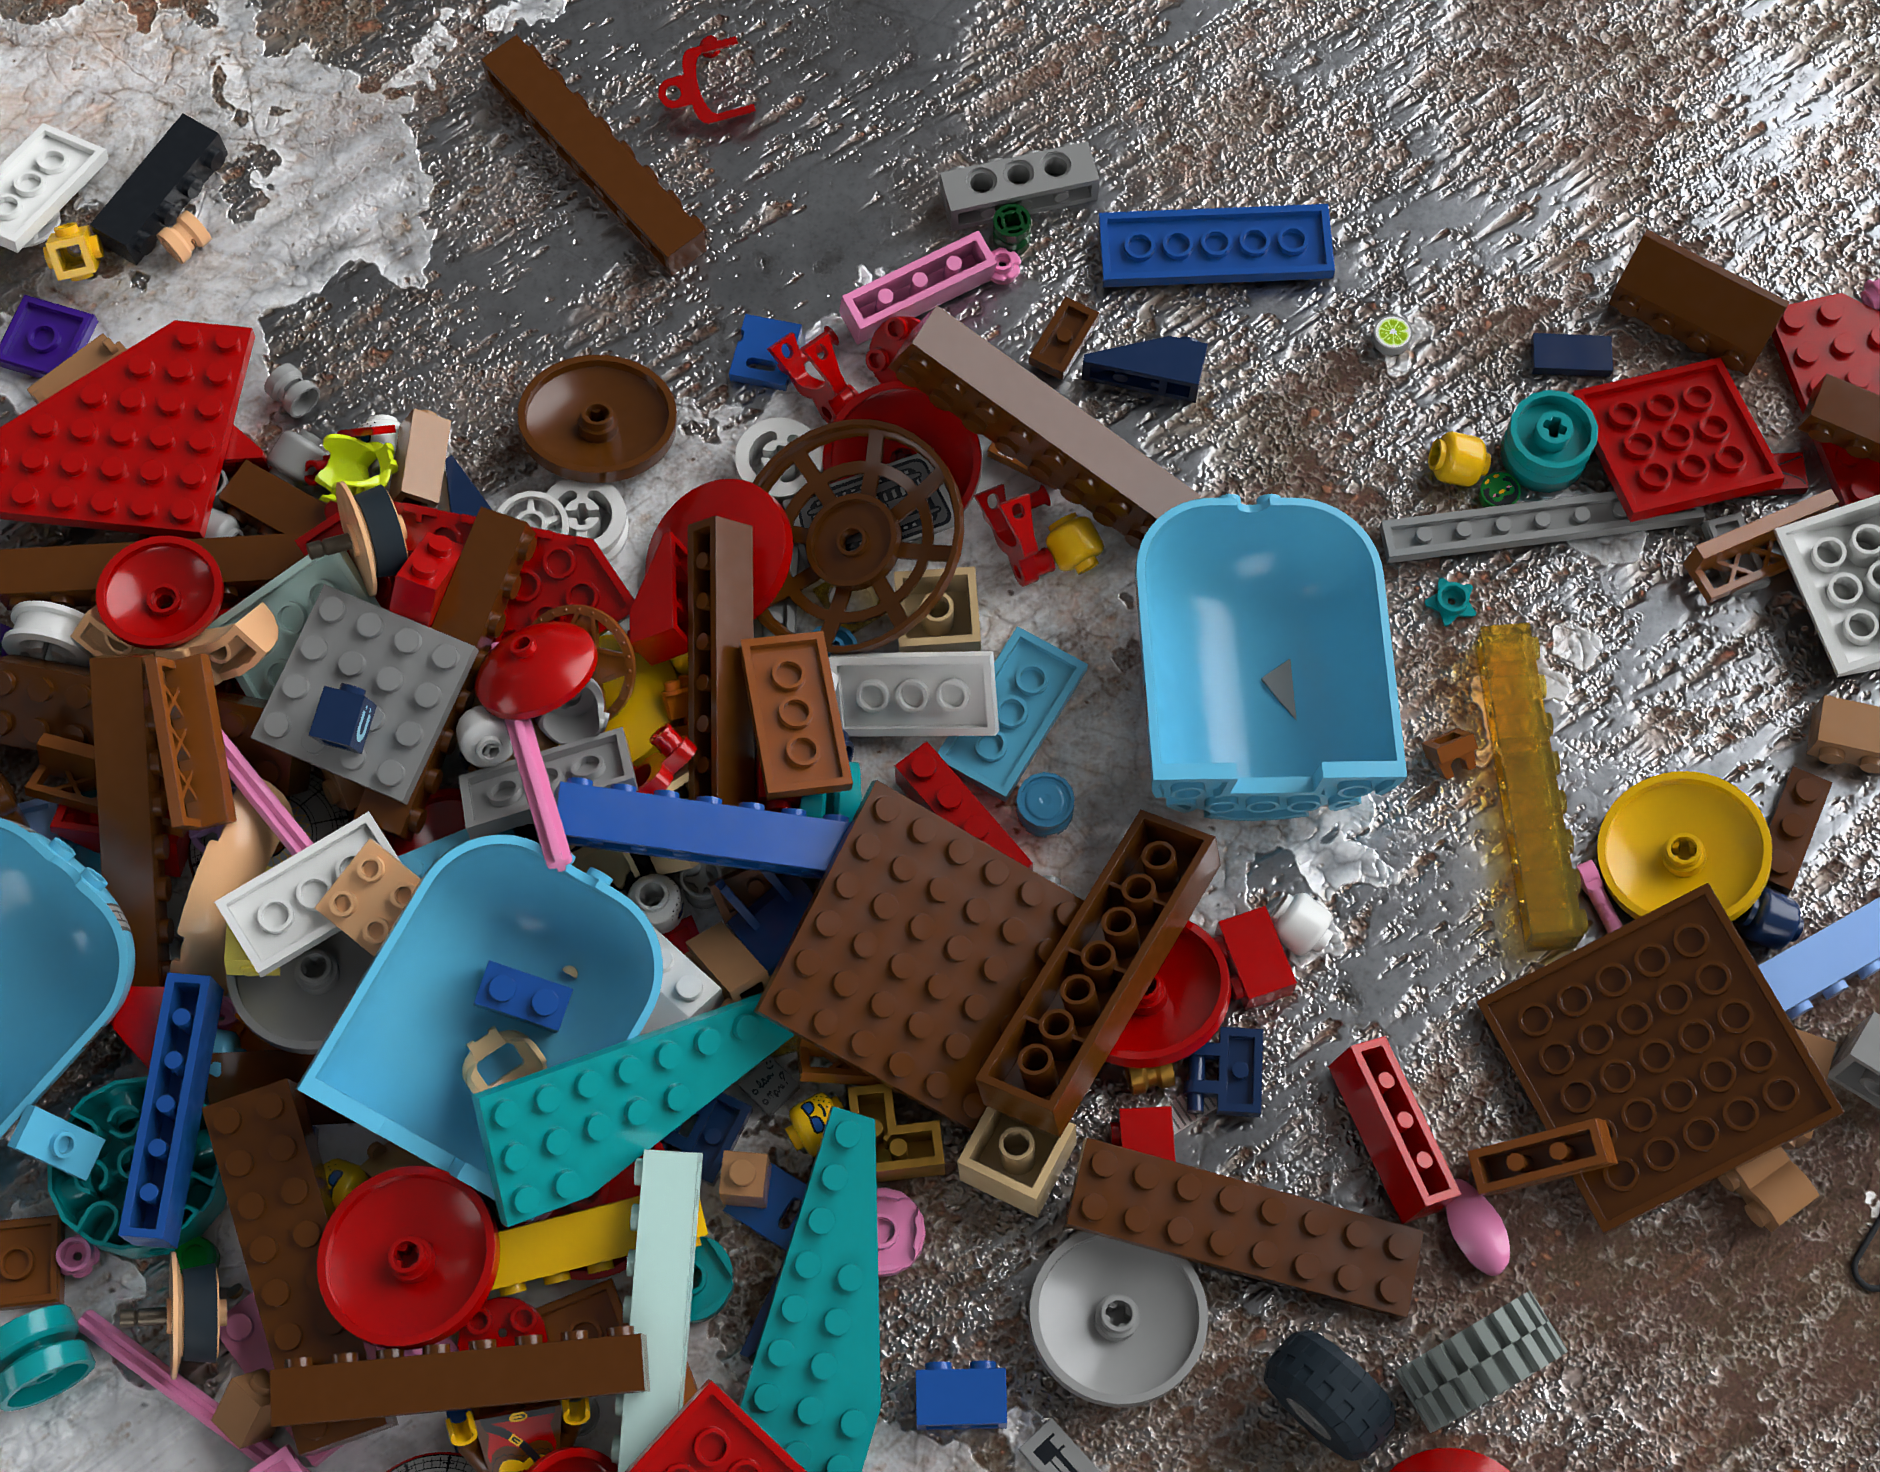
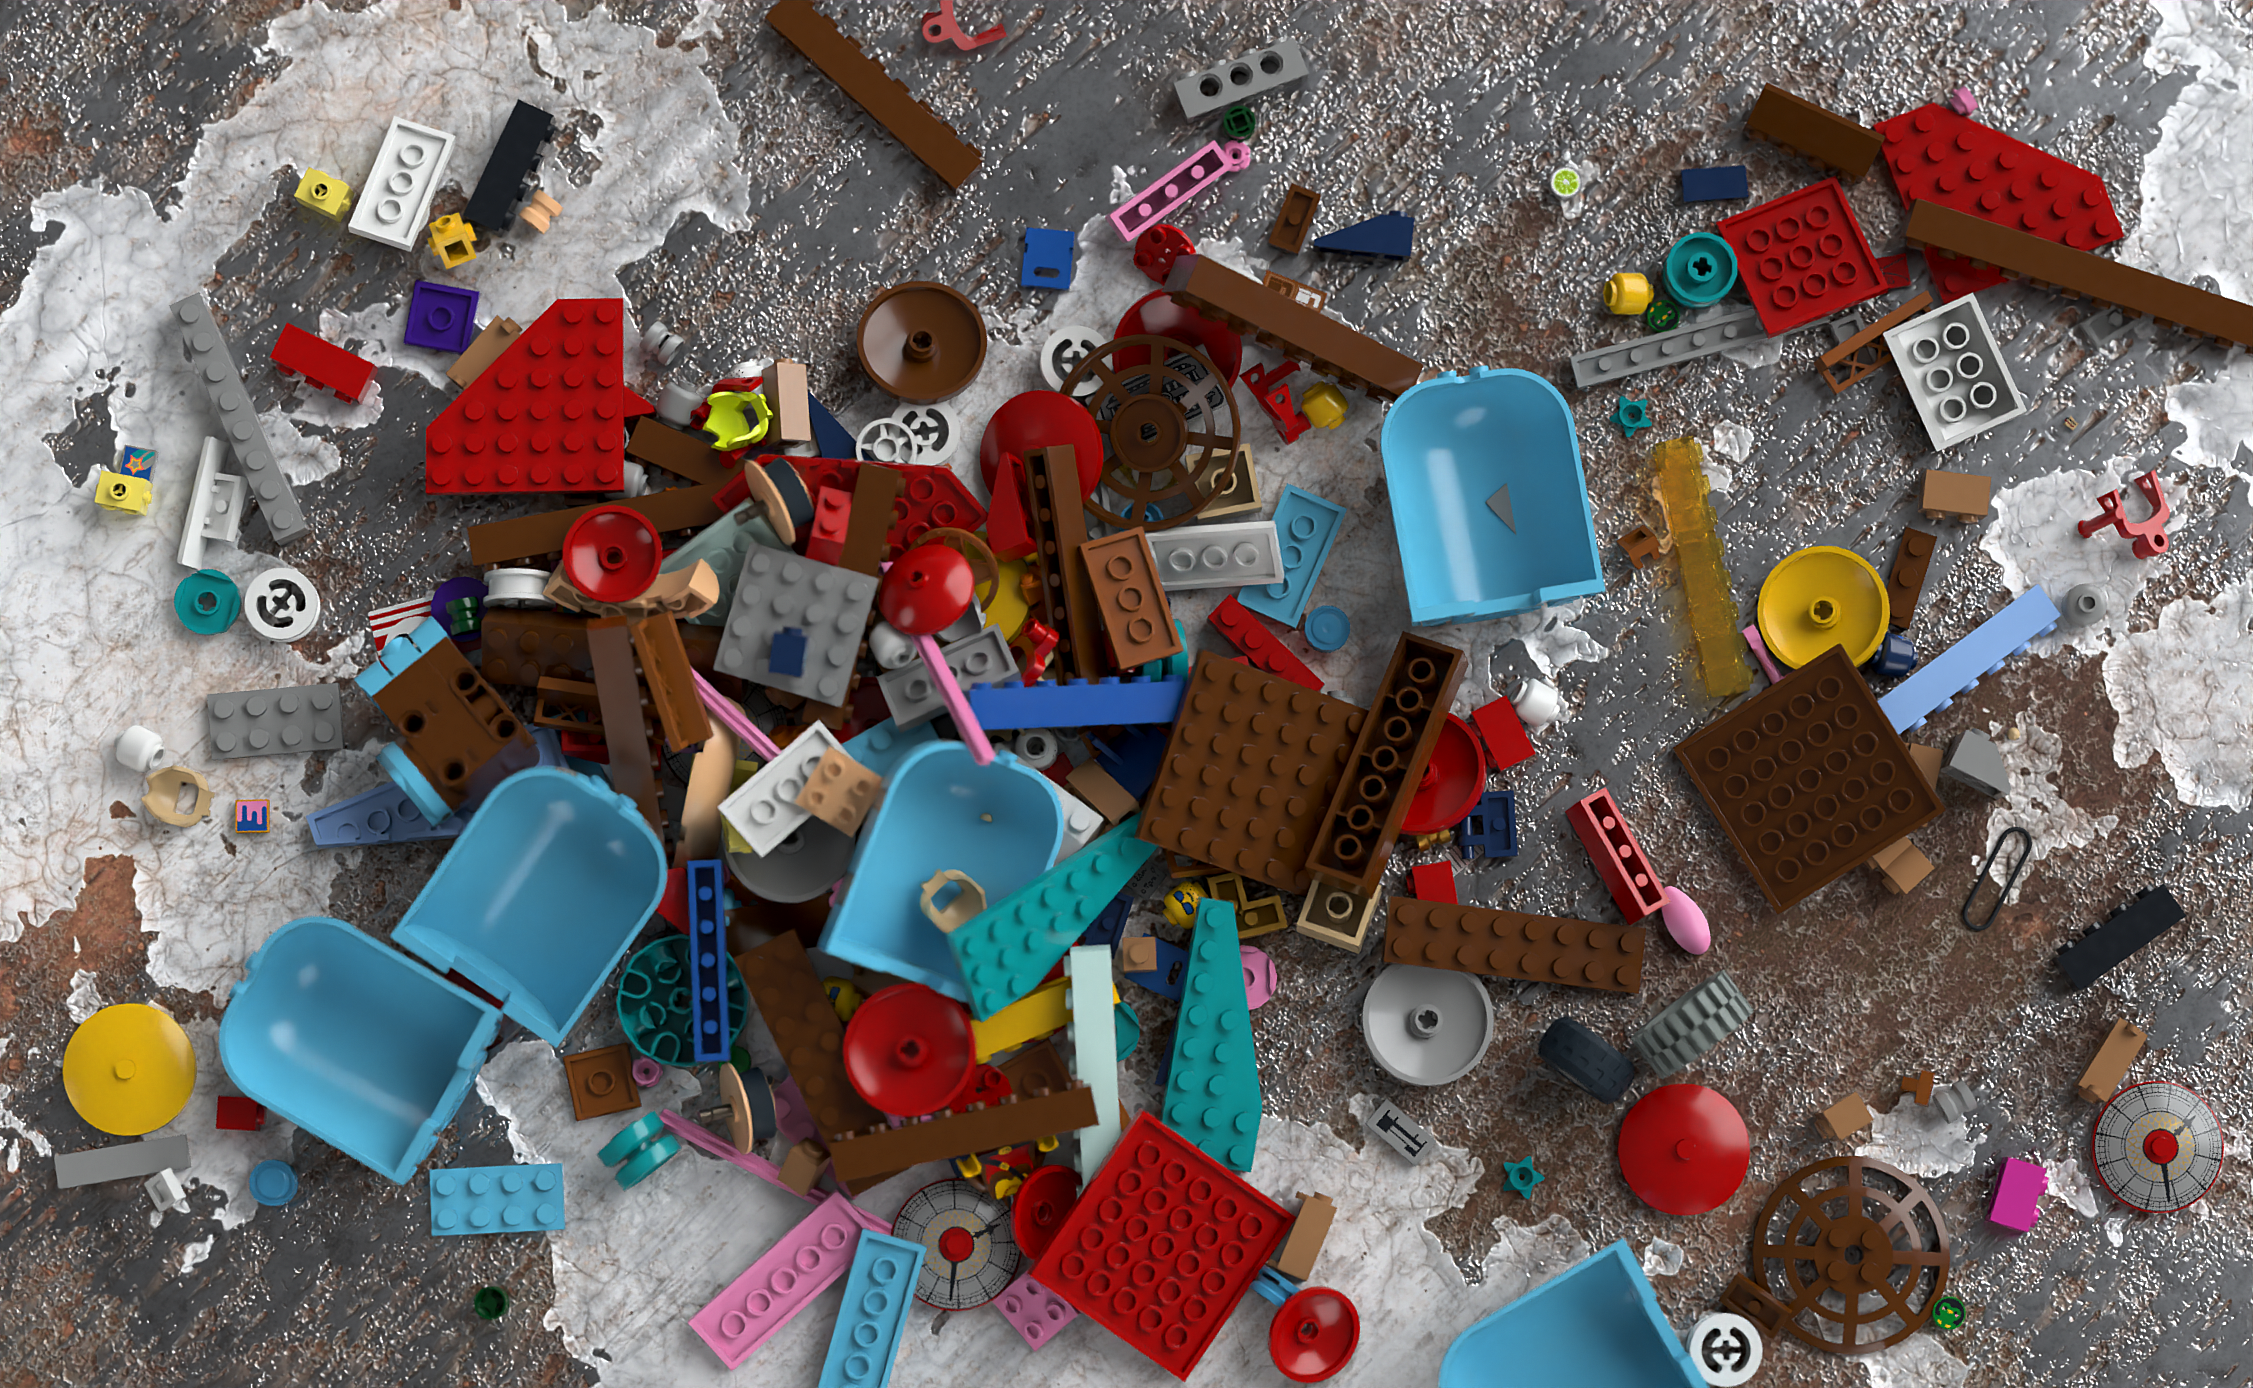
camera: 15 degrees left, 15 degrees up
medium azure plate [7,1104,106,1181] -> none
blue brick [473,960,573,1033] -> none
red piece [767,326,859,424] -> none
blue brick [916,1360,1007,1431] -> none
blue plate [1098,204,1335,287] -> none
dark orange brick [1467,1118,1618,1196] -> none

